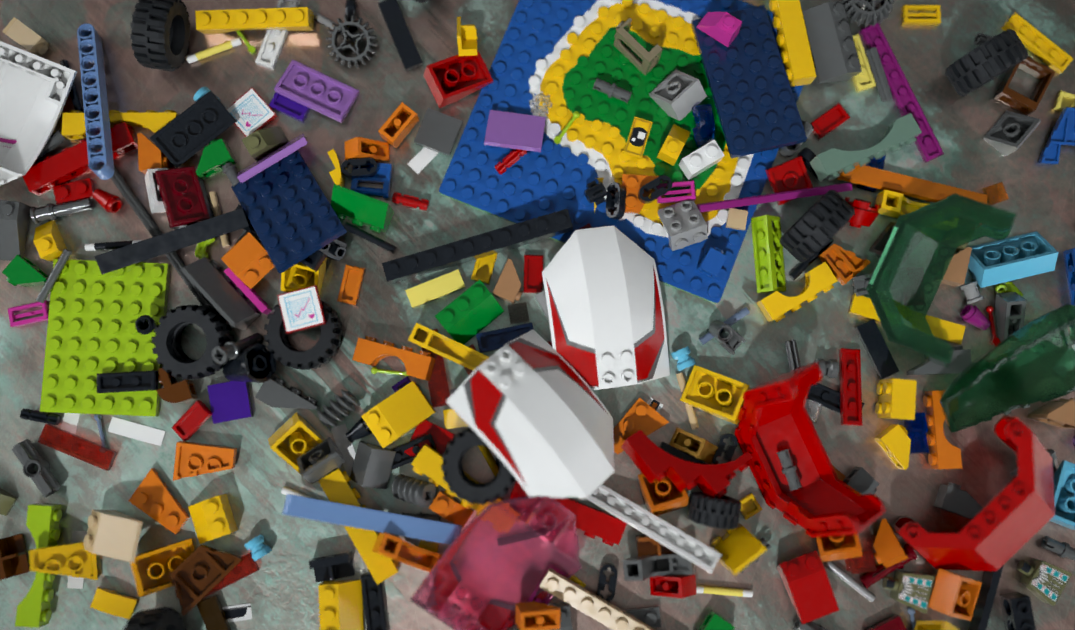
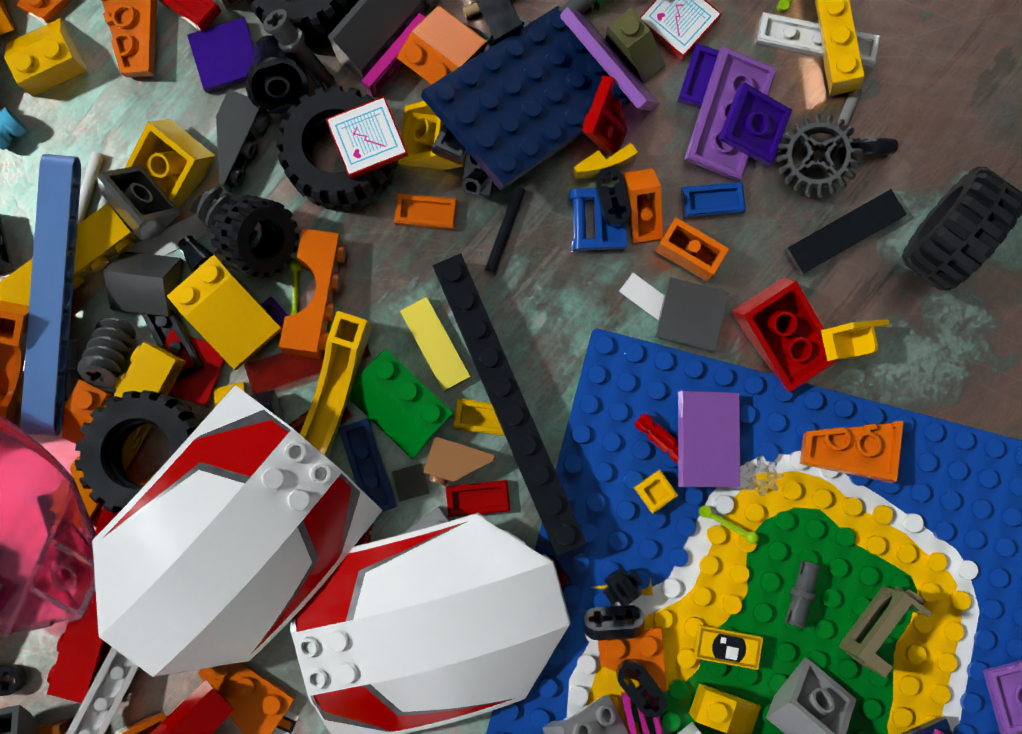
camera: 85 degrees right, 0 degrees up
green slope [331,184,394,233] -> none
red axle [392,192,429,211] -> none
none -> black tyre [210,195,299,278]
none -> red wing [582,76,628,156]
none -> yellow tile [633,470,678,514]
none -> blue tile [681,182,746,219]
none -> dark purple tile [719,82,792,166]
none -> orange wing [799,421,904,483]

